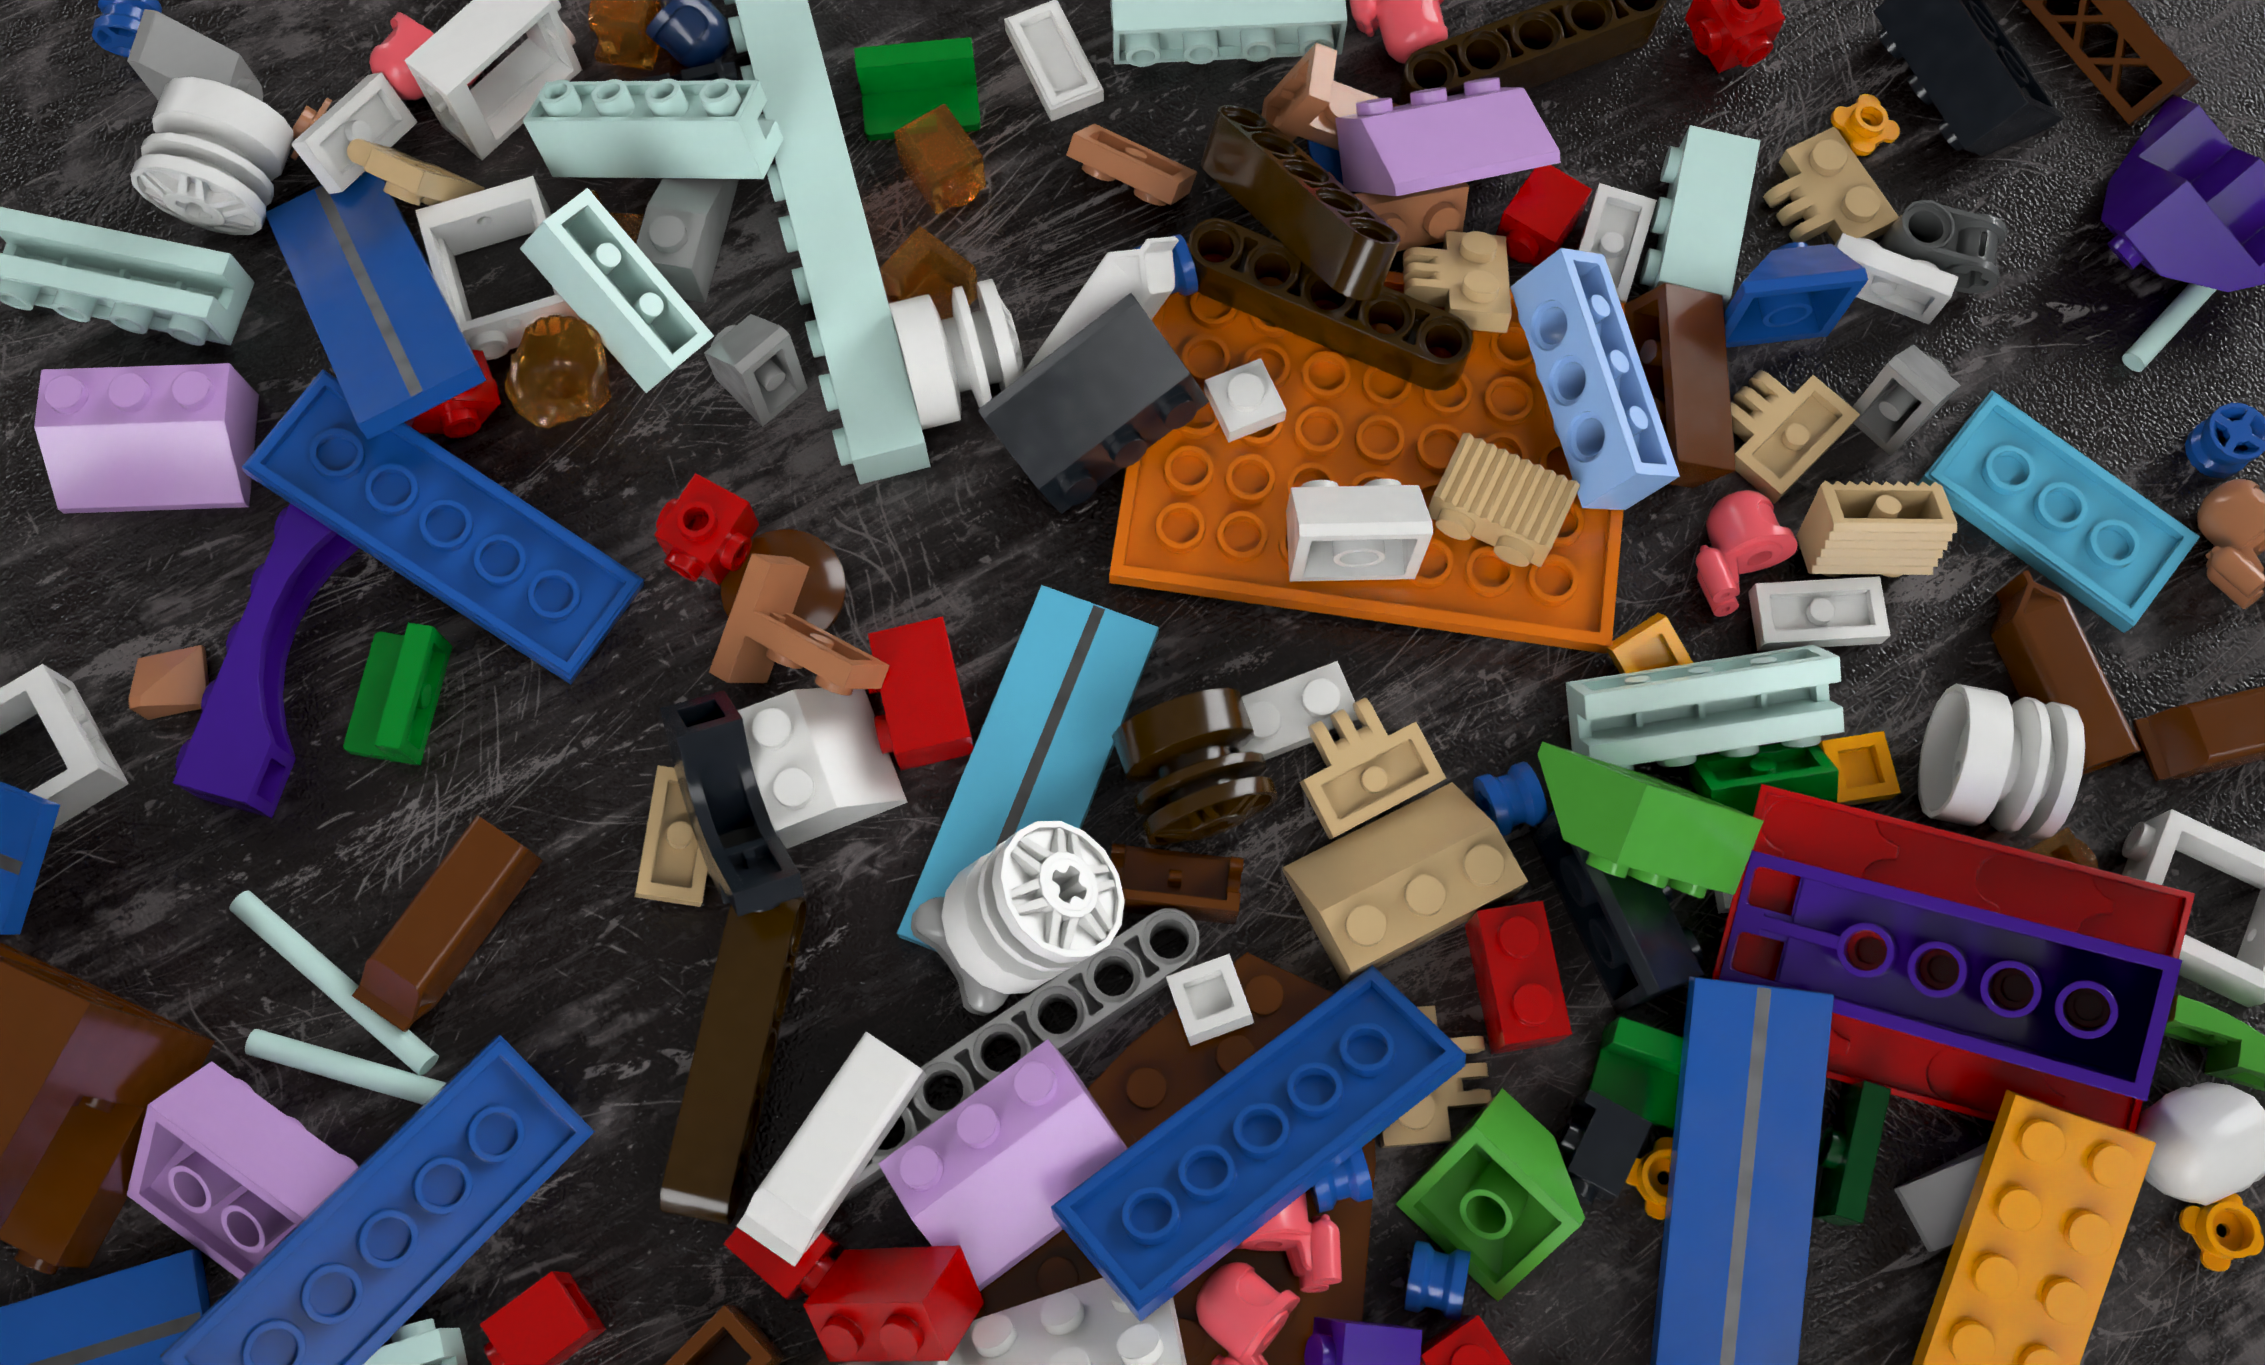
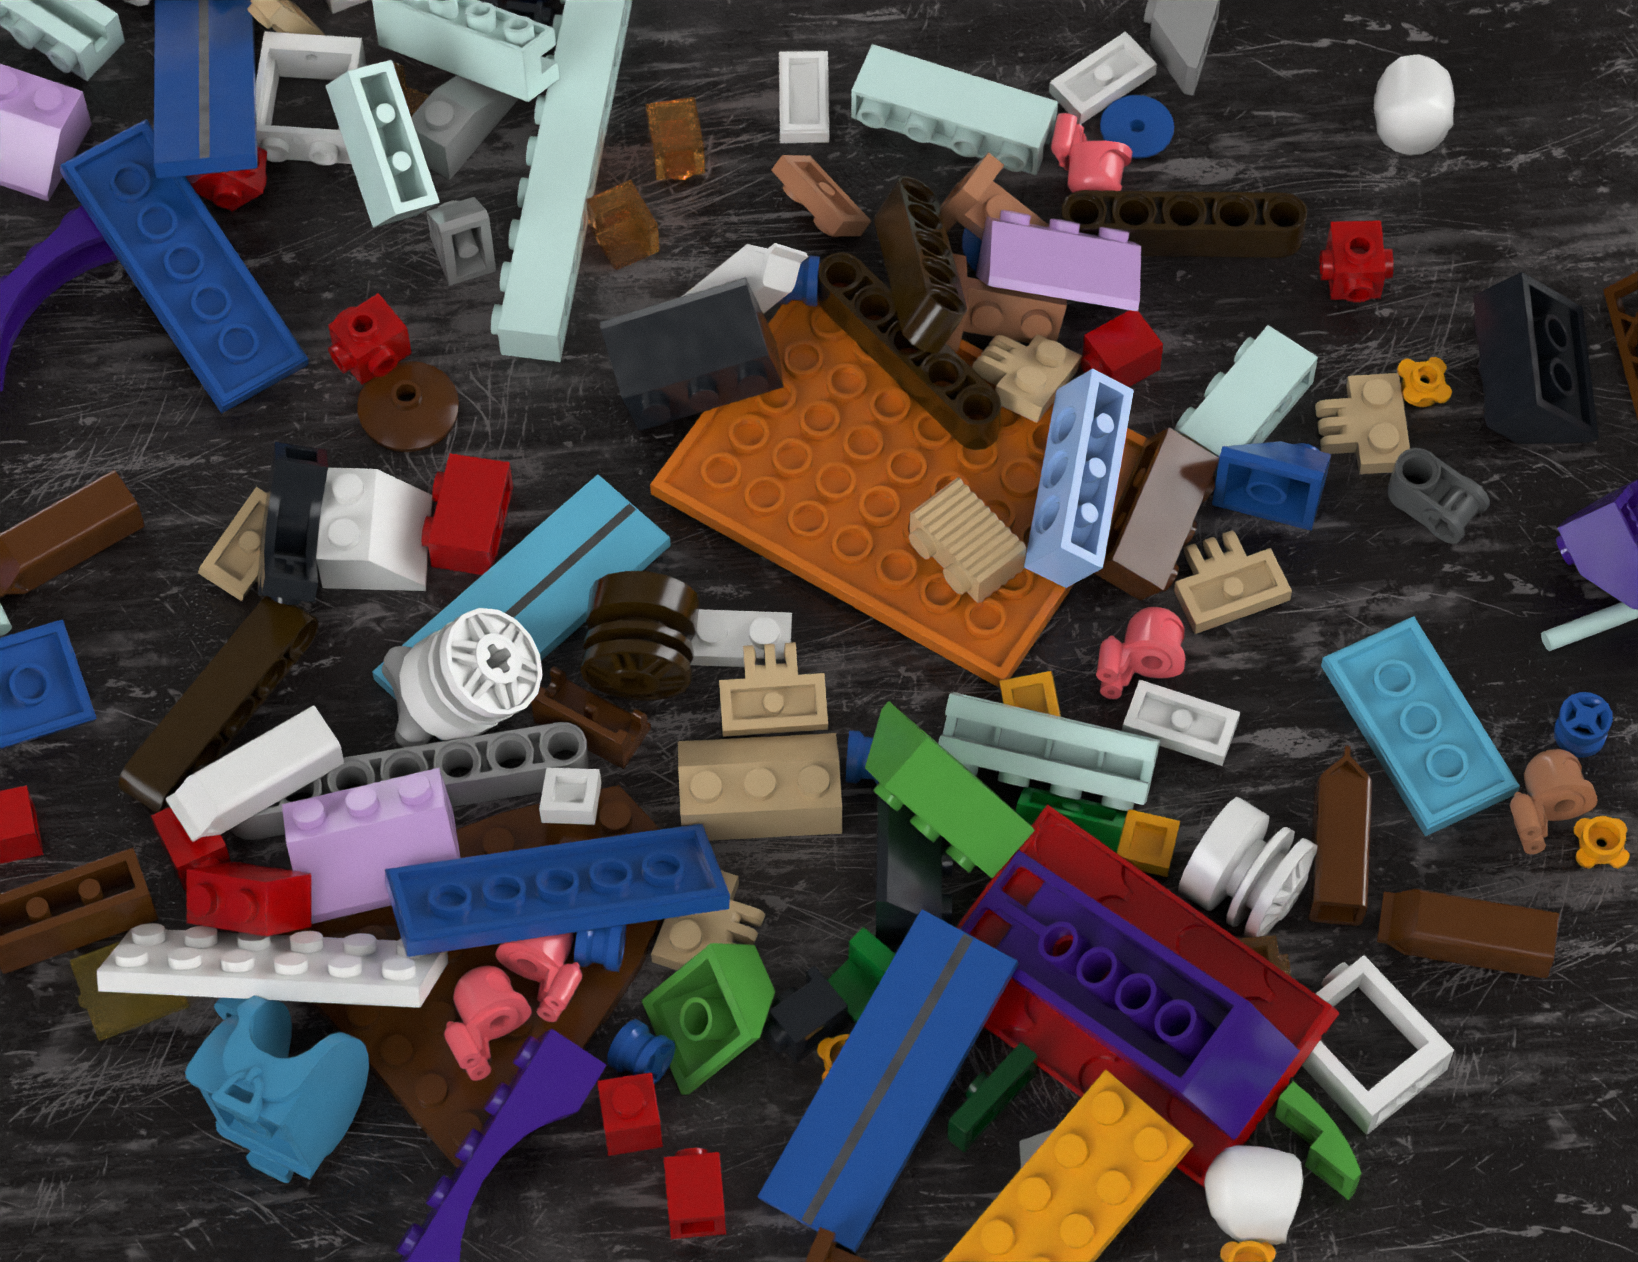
camera: 25 degrees right, 10 degrees down
green panel [343,622,453,766] -> none
clear orange hair [505,315,611,428] -> none
nougat bracket [709,553,890,696] -> none
green panel [854,37,981,141] -> none
white wheel [889,279,1024,430] -> none
white plate [1204,358,1287,443] -> none
white slope [1286,479,1433,582] -> none
red brick [1465,900,1572,1055] -> none
white plate [1578,183,1657,303] -> none
tan brick [1796,481,1957,577] -> none
white plate [1834,233,1958,324] -> none
light grey slope [1852,344,1961,456] -> none

